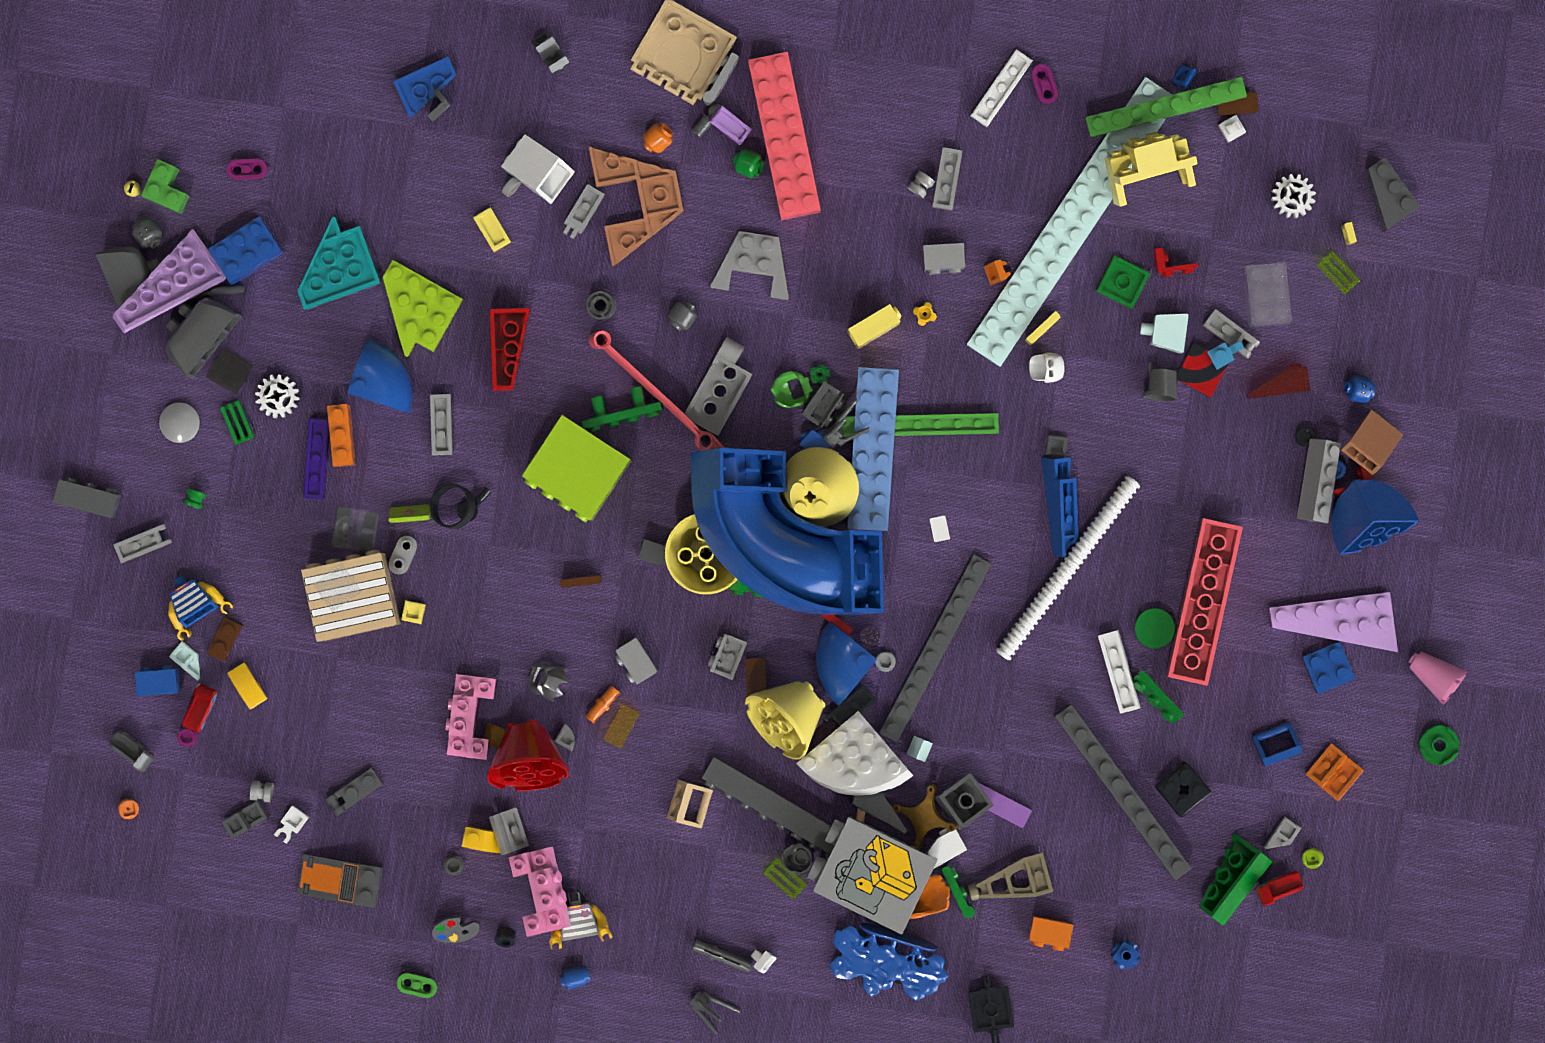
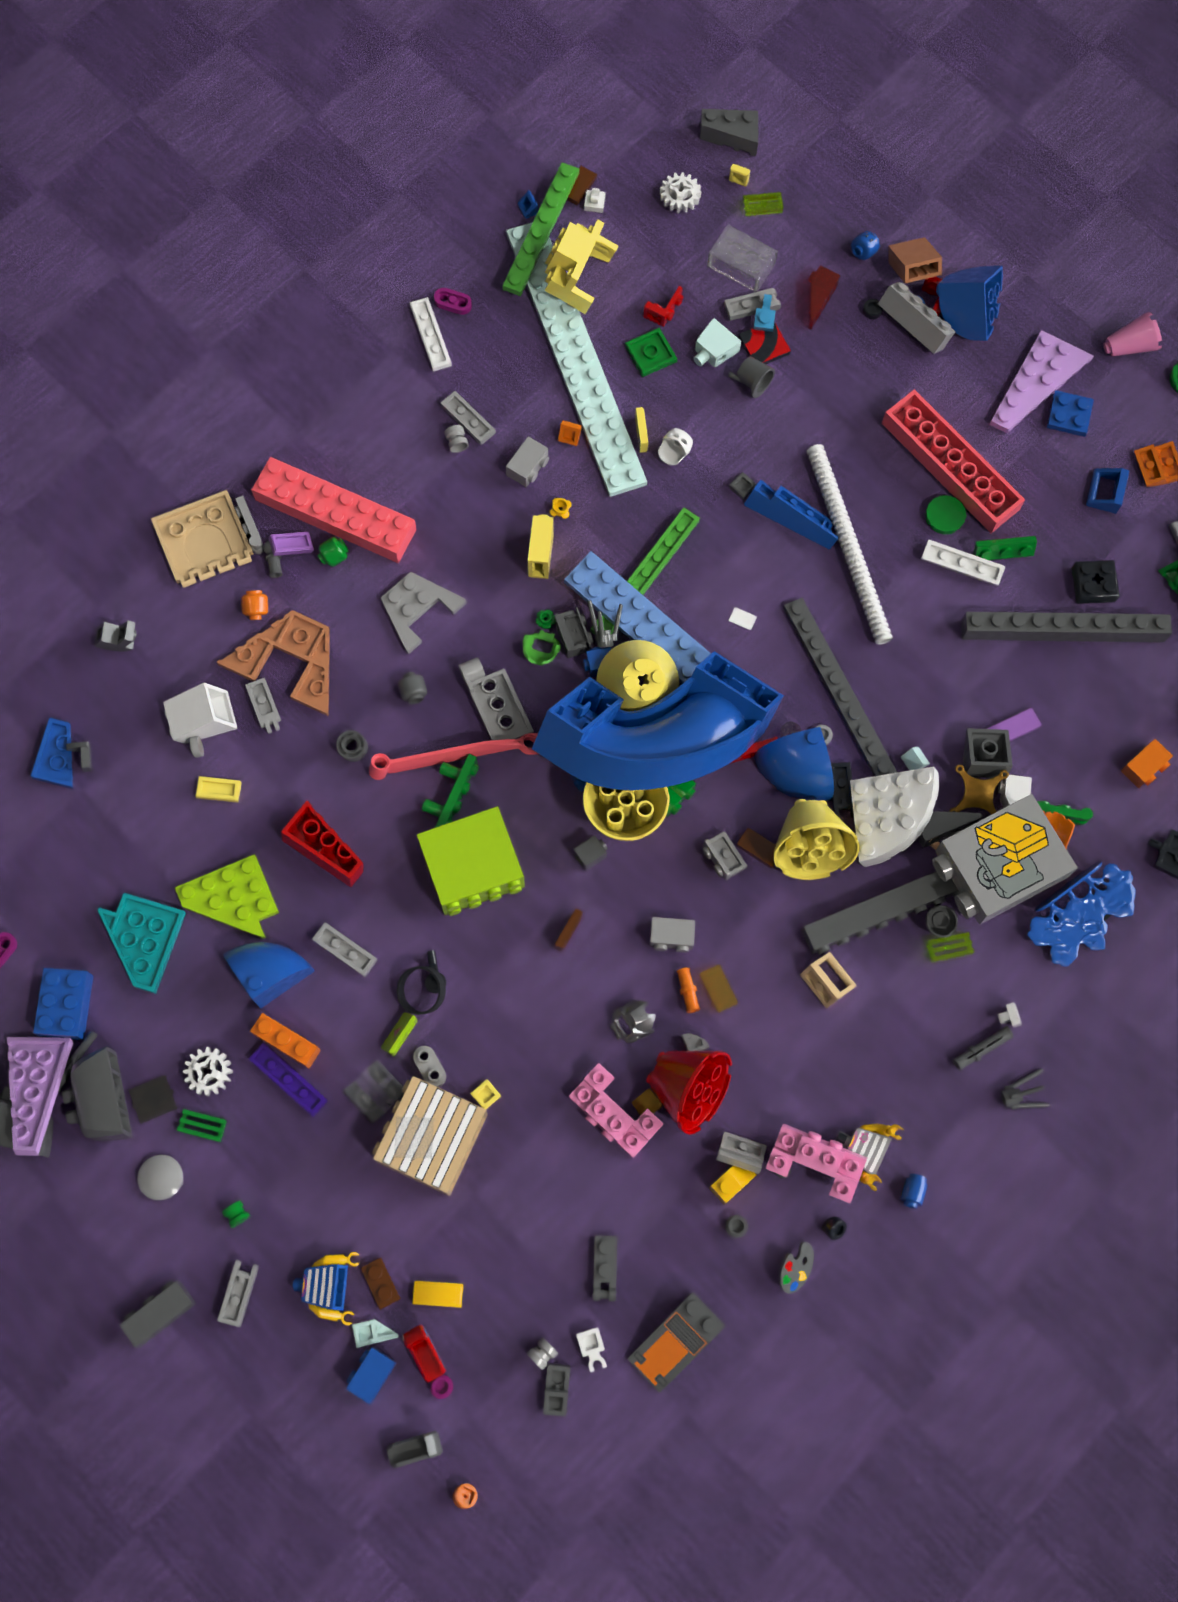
camera: 60 degrees left, 15 degrees down
bright green plate [397,972,438,998] -> none
dark tan plate [967,852,1053,901] -> none

